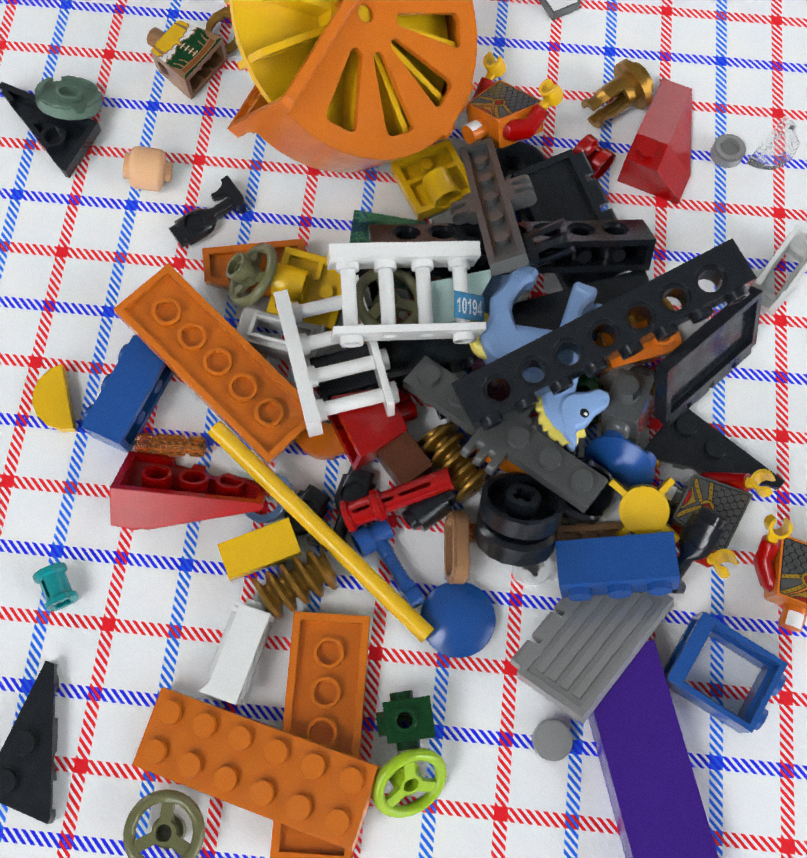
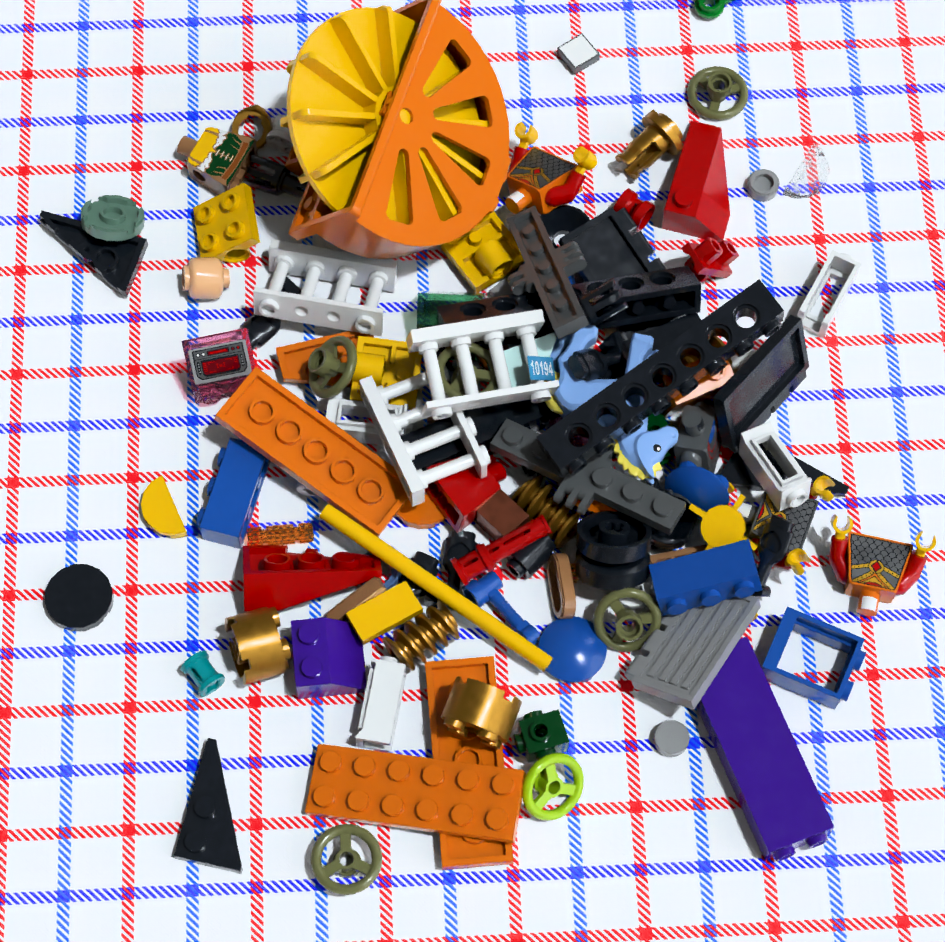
camera: 10 degrees left, 5 degrees down
none -> slope [182,328,255,404]
none -> yellow plate [193,183,260,263]
none -> pearl gold brick [225,606,291,685]
none -> black arm [243,154,308,198]
none -> white fence [253,239,398,336]
none -> dark purple slope [291,617,367,699]
none -> medium nougat tile [326,577,386,621]
none -> pearl gold brick [441,676,522,749]
none -> black piece [568,331,629,381]
none -> olive piece [593,588,662,652]
none -> red hips [681,237,739,283]
none -> olive piece [687,66,749,120]
none -> white window [739,421,812,512]

